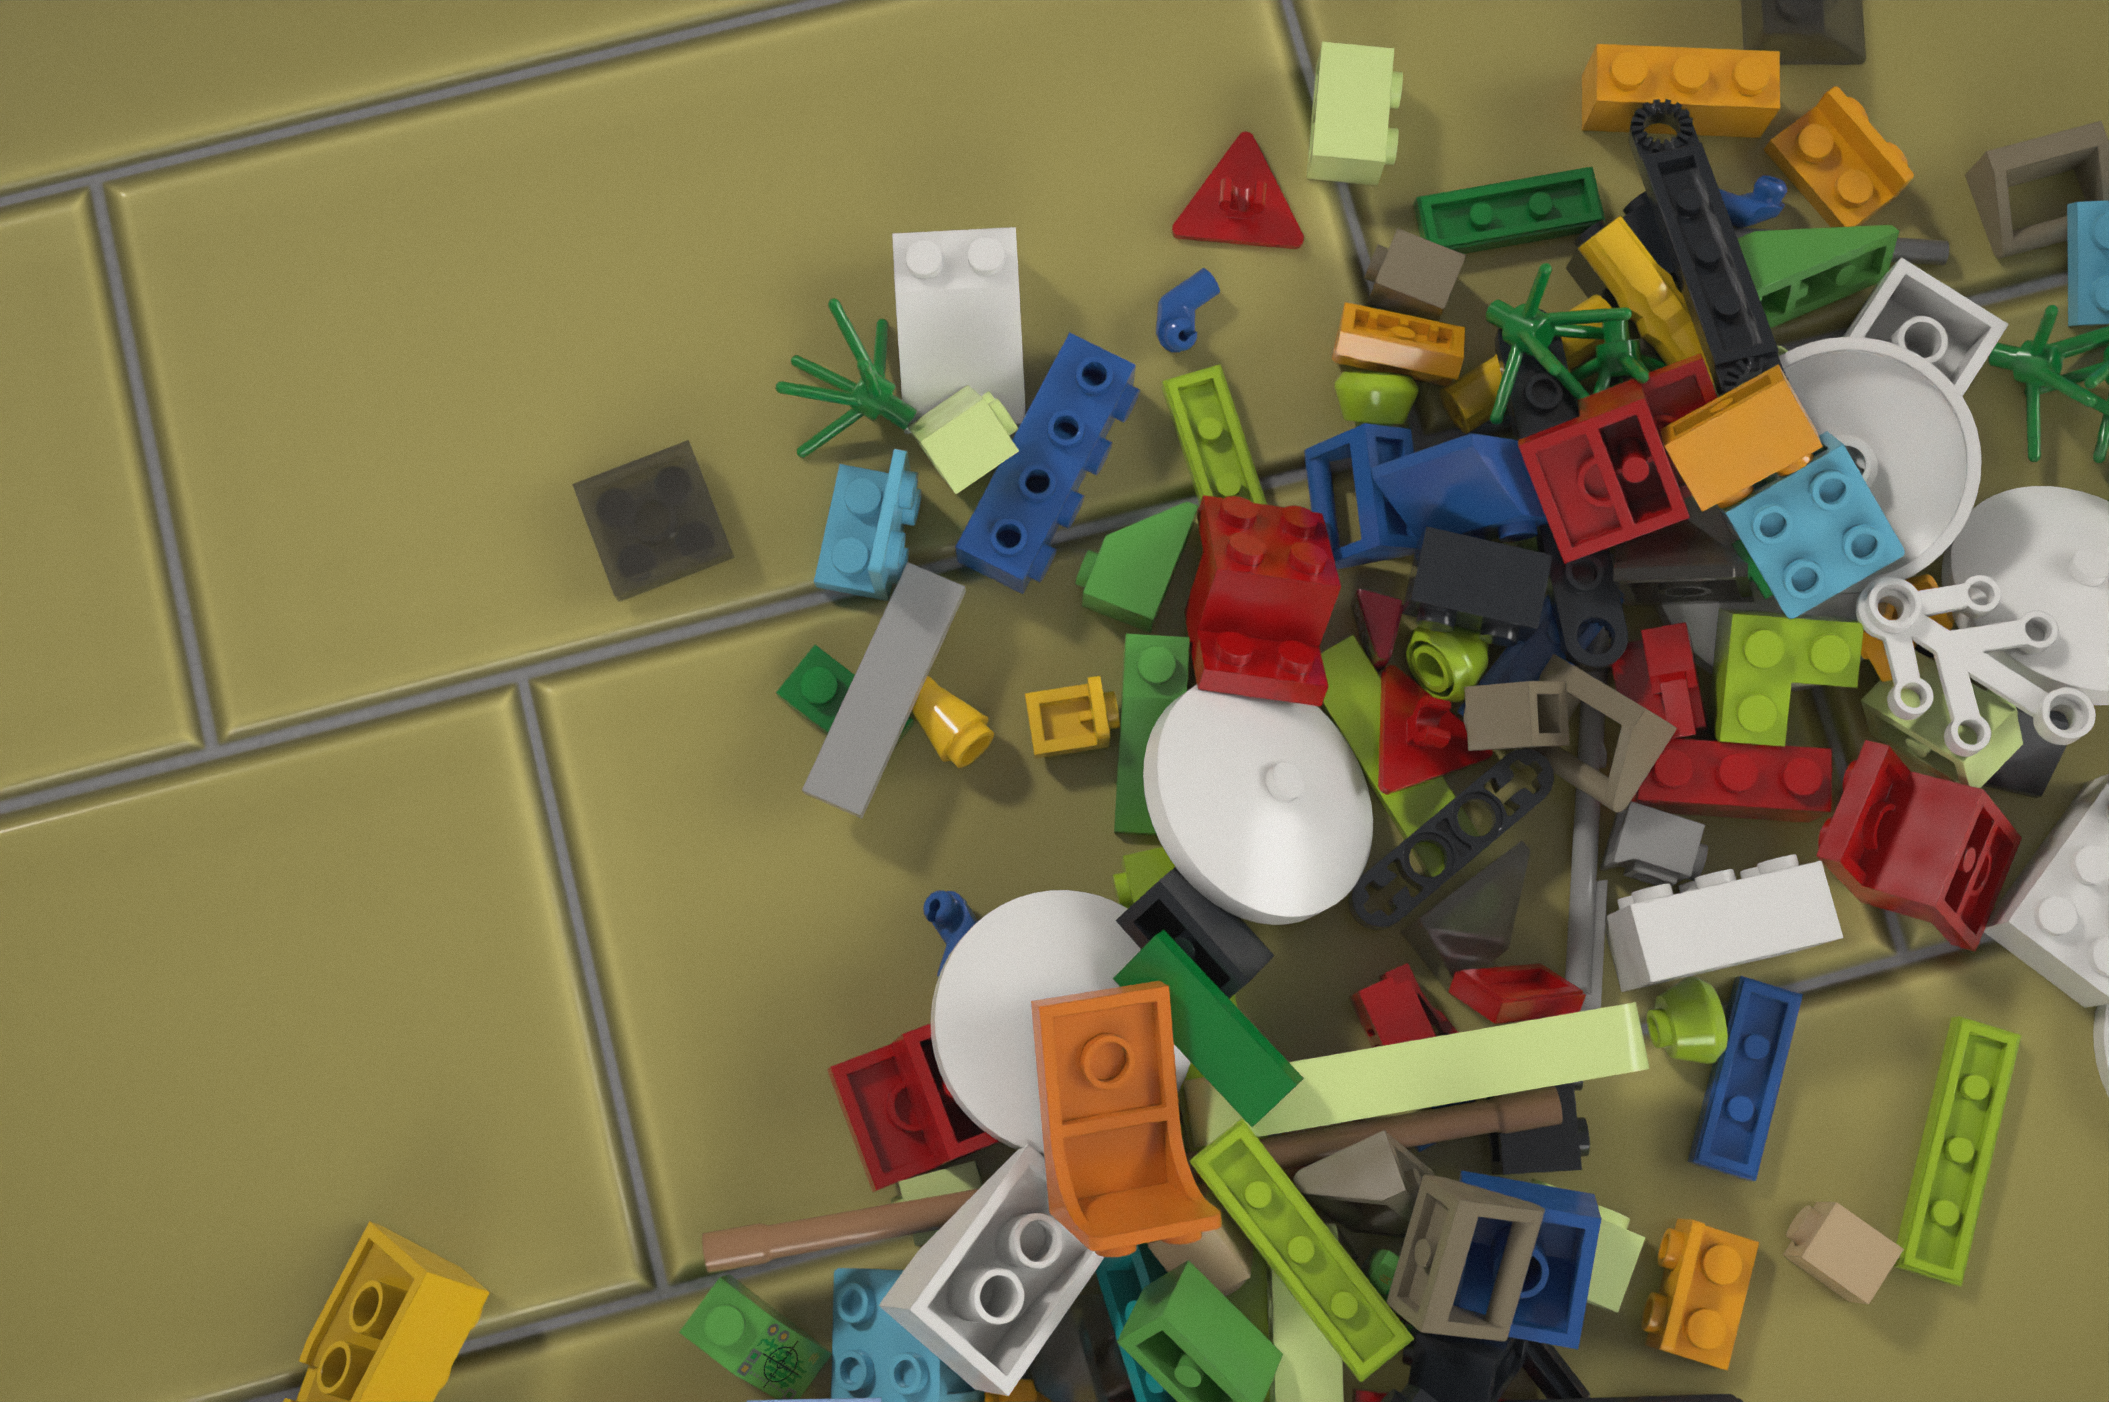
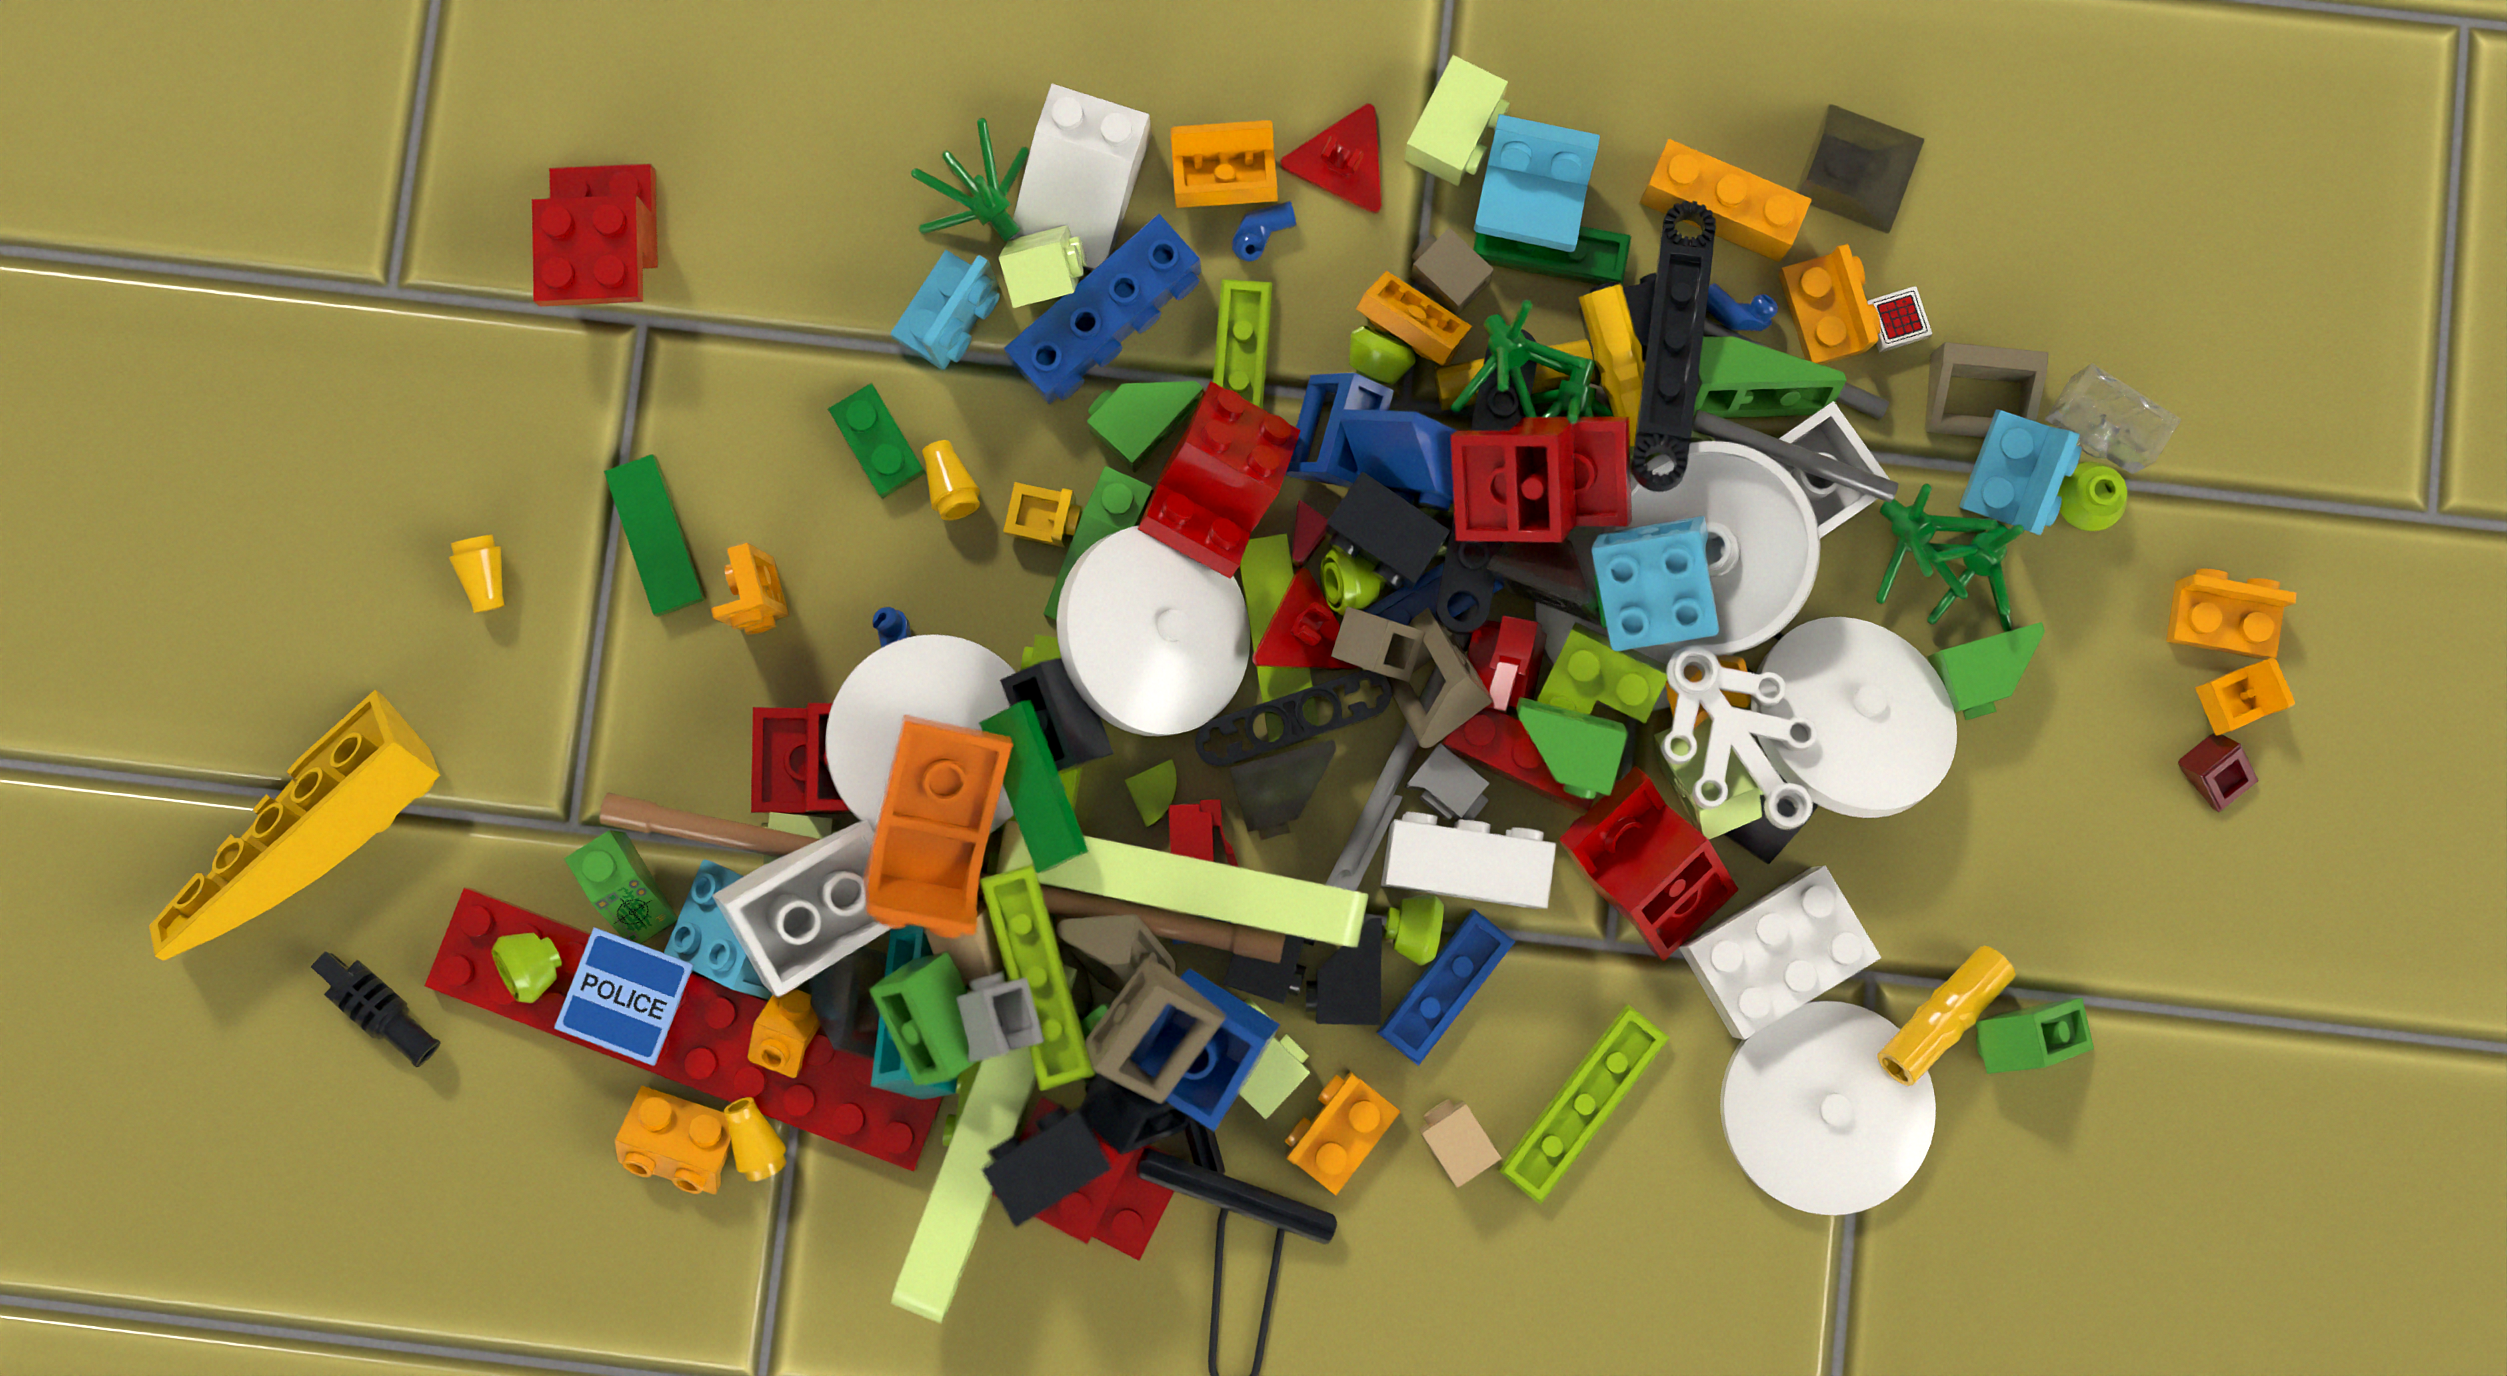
camera: 25 degrees right, 5 degrees up
clear smoke plate [572,440,735,602] -> none
light grey tile [802,562,966,819] -> none
red tile [1448,963,1586,1024] -> none
light orange brick [1661,364,1823,512] -> none
none -> yellow cone [448,535,505,613]
none -> red bracket [532,163,658,307]
none -> green tile [604,454,706,617]
none -> light orange bracket [711,543,789,635]
none -> light grey window [956,973,1044,1062]
none -> lime tile [1125,759,1177,828]
none -> light orange bracket [1170,120,1278,208]
none -> black slope [1306,918,1382,1025]
none -> medium azure bracket [1474,114,1600,252]
none -> bright green slope [1517,697,1628,799]
none -> flat silver bar [1692,409,1898,503]
none -> tile [1867,286,1932,353]

